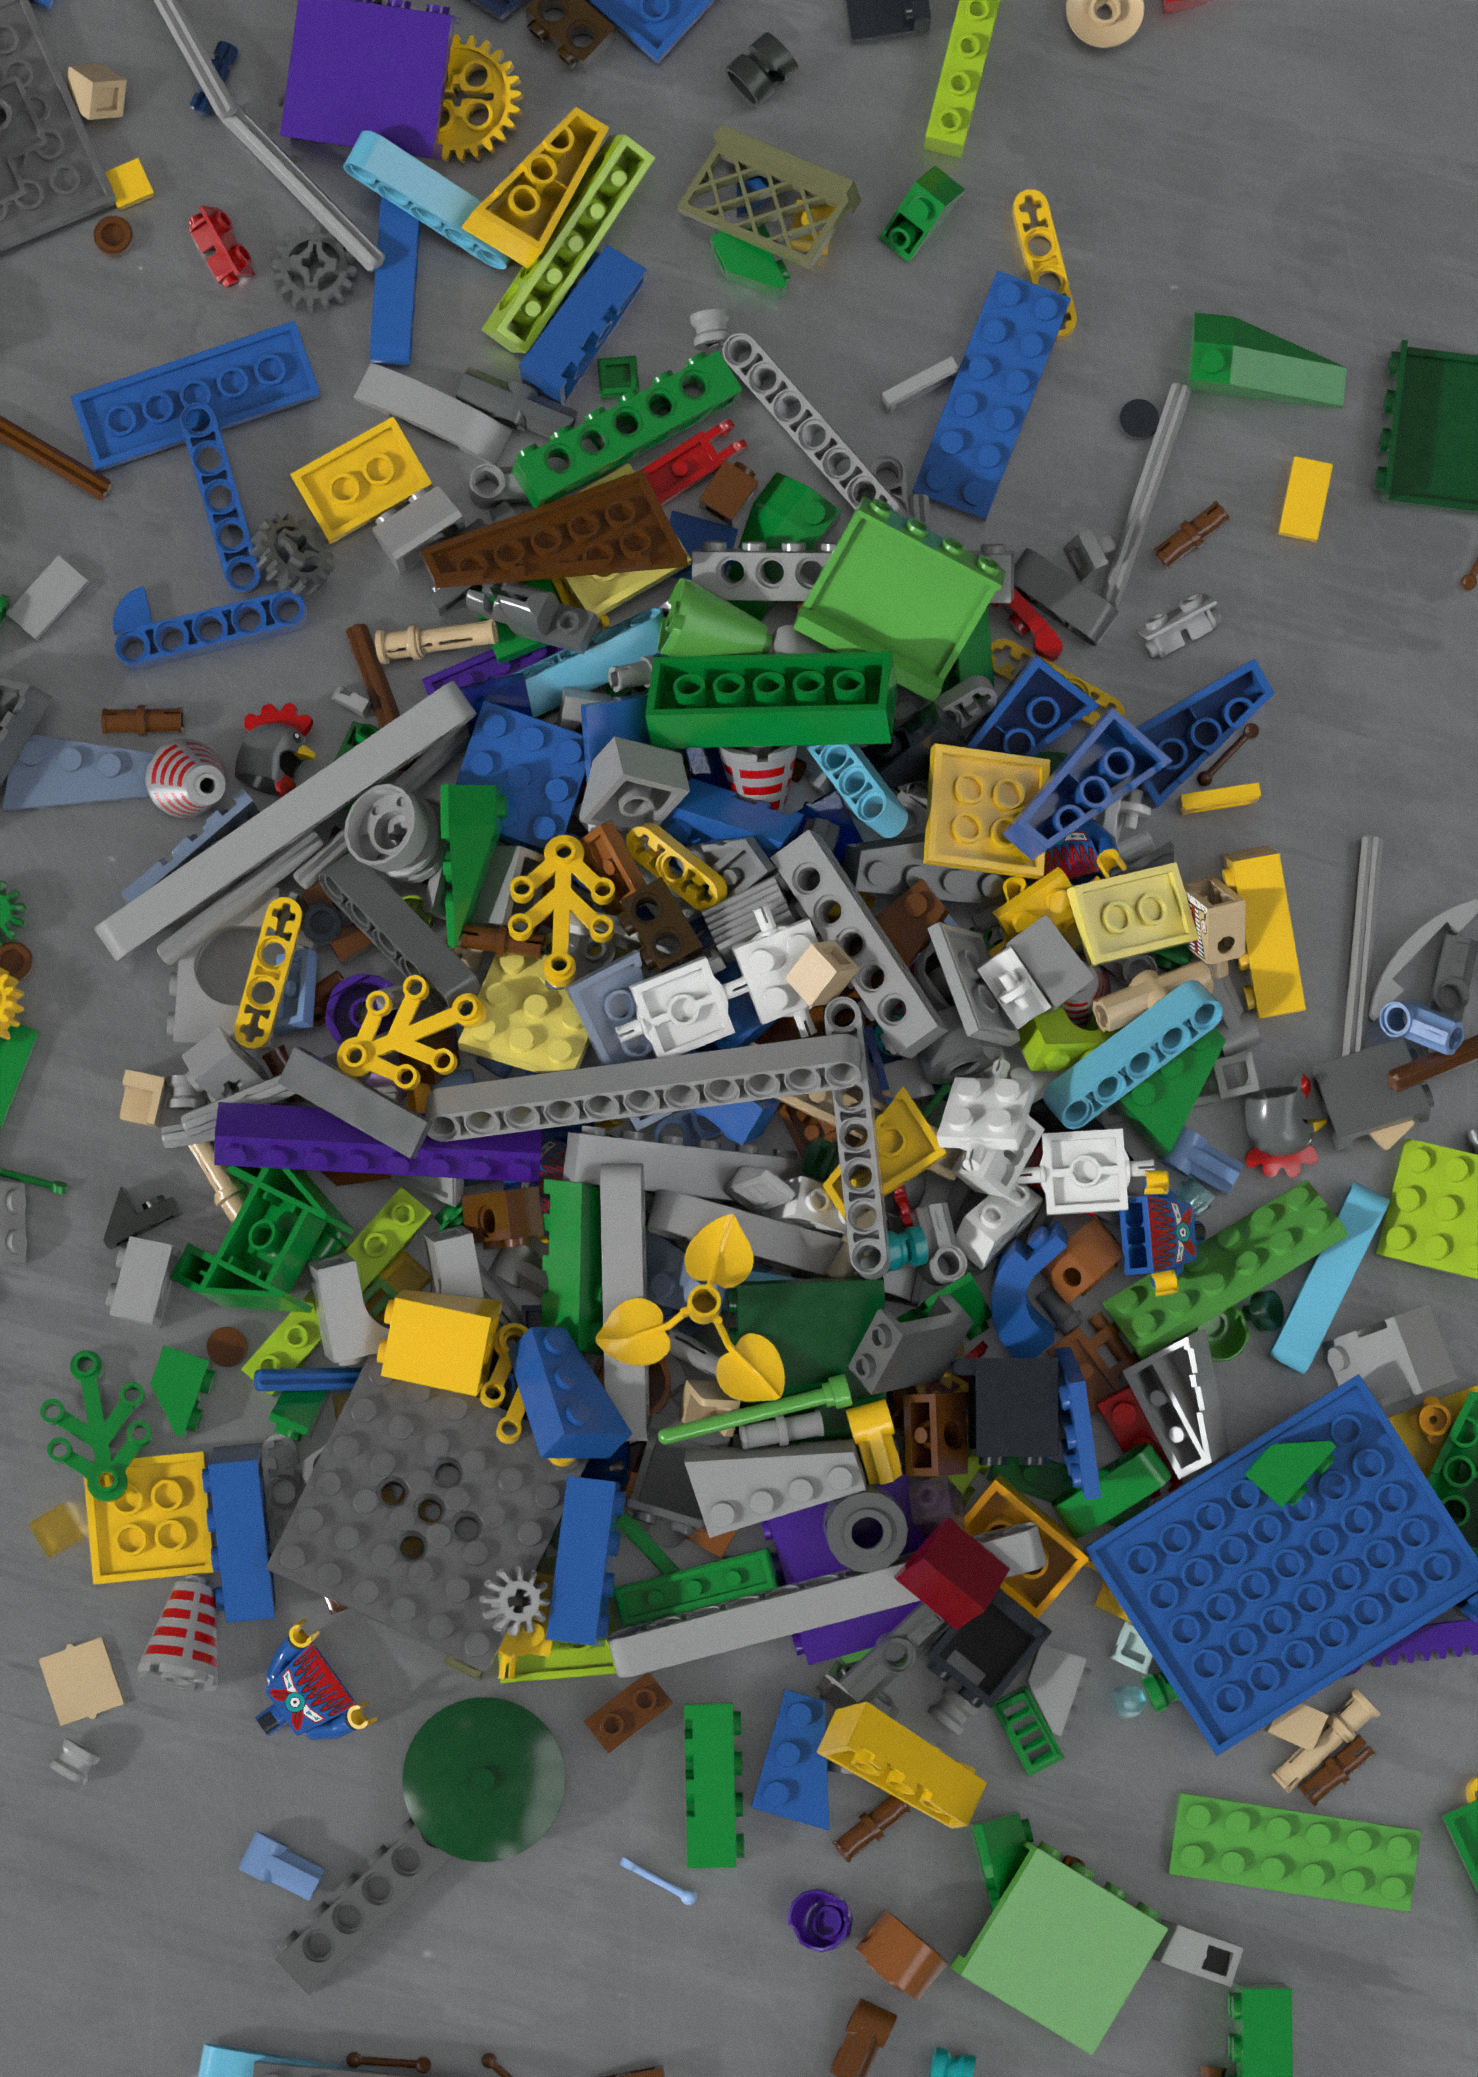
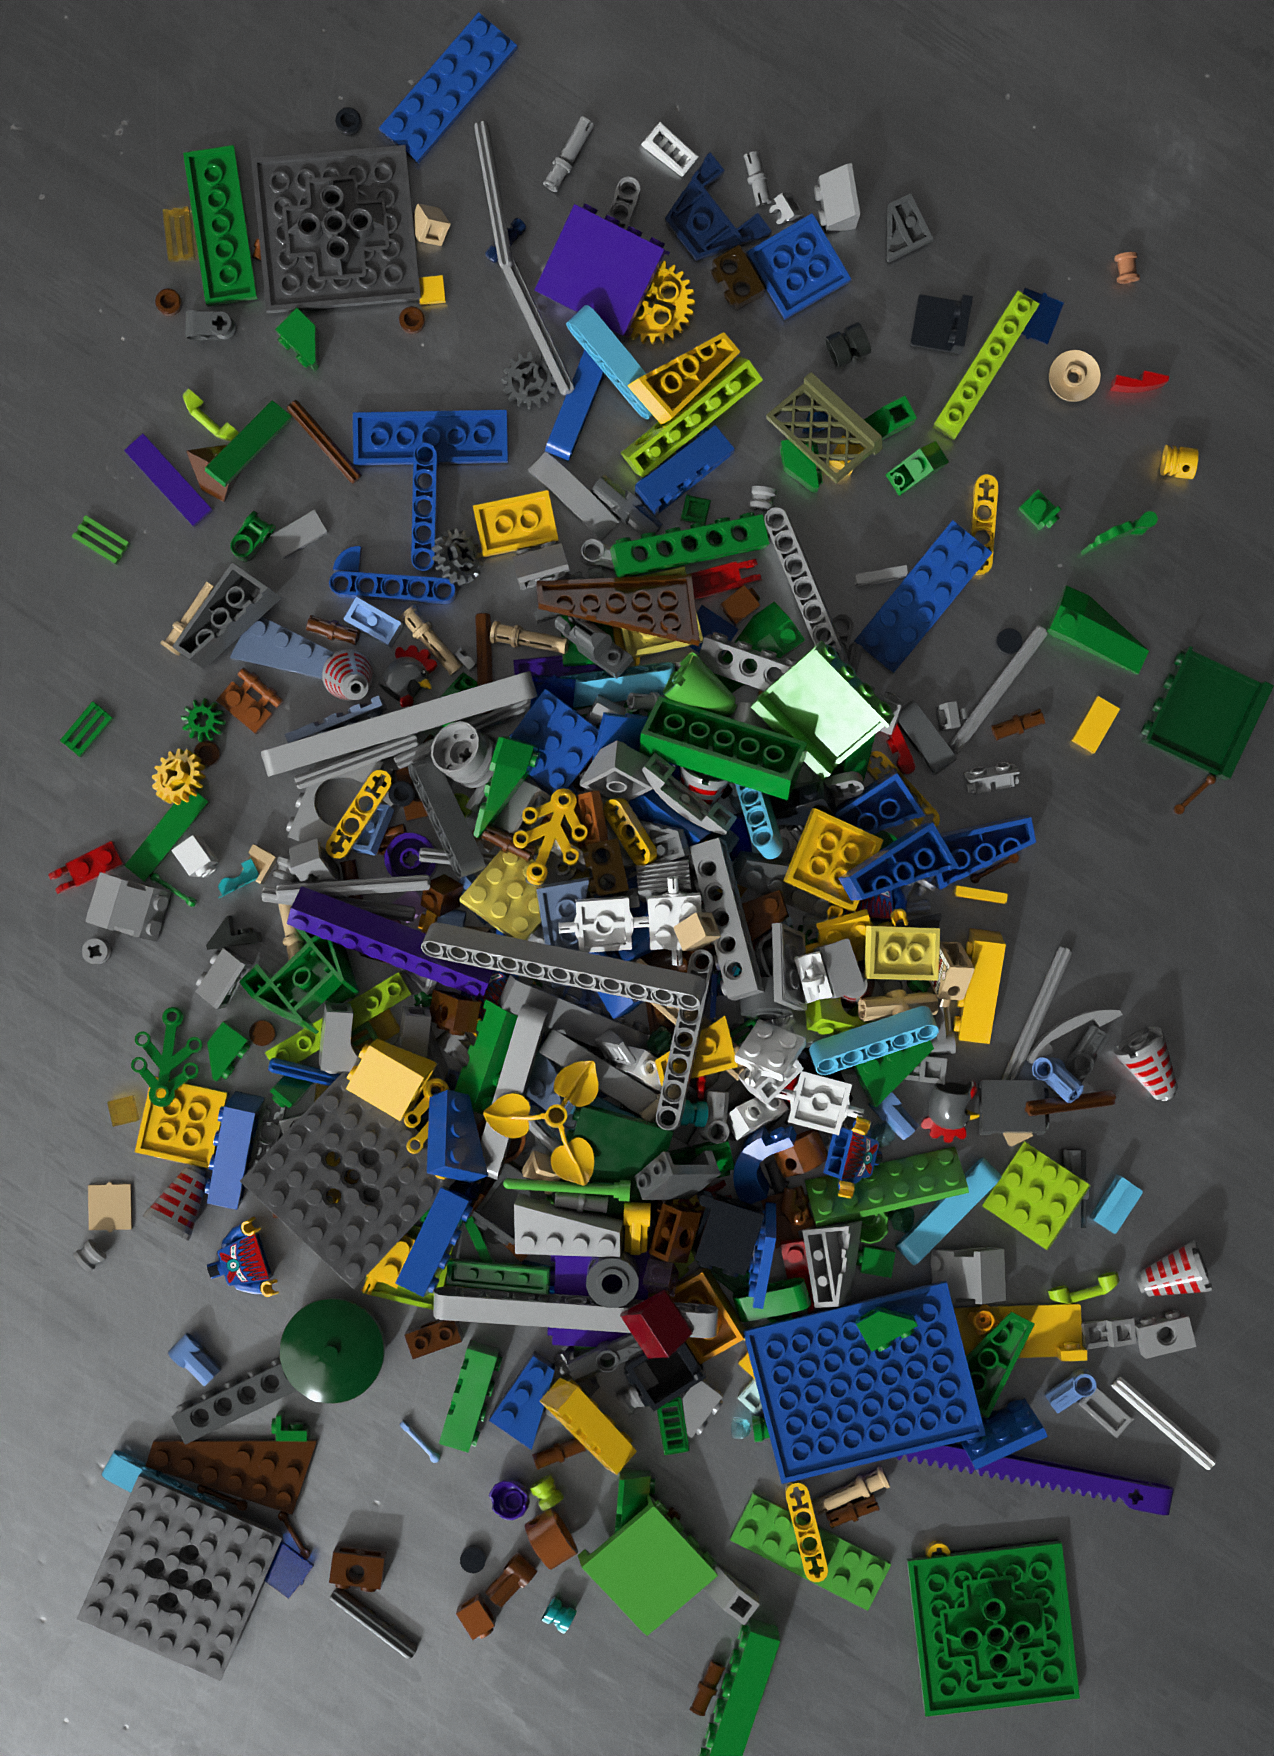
camera: 20 degrees right, 5 degrees up
red hinge [188,206,256,289] -> none
dark grey tile [278,1047,433,1159] -> none
yellow plant [337,975,487,1091] -> none
light grey gear [480,1566,551,1636] -> none
tan panel [1264,1703,1329,1751] -> none
none -> reddish brown wing [145,1439,318,1515]
none -> white brick [171,835,219,878]
none -> dark orange plate [216,668,284,734]
none -> teal piece [218,859,259,898]
none -> green bracket [271,1411,310,1442]
none -> light blue panel [344,597,404,648]
none -> tan pin [398,604,463,676]
none -> black tile [460,1545,486,1574]
none -> lime wheel [529,1474,564,1511]
none -> light grey slope [642,753,737,835]
none -> dark orange arm [781,1188,806,1225]
none -> yellow beam [785,1480,828,1582]
none -> green brick [856,1244,896,1278]
none -> green slope [864,395,917,440]
none -> green bracket [1018,489,1061,531]
none -> green piece [1081,511,1158,556]
none -> yellow piece [1160,445,1199,479]

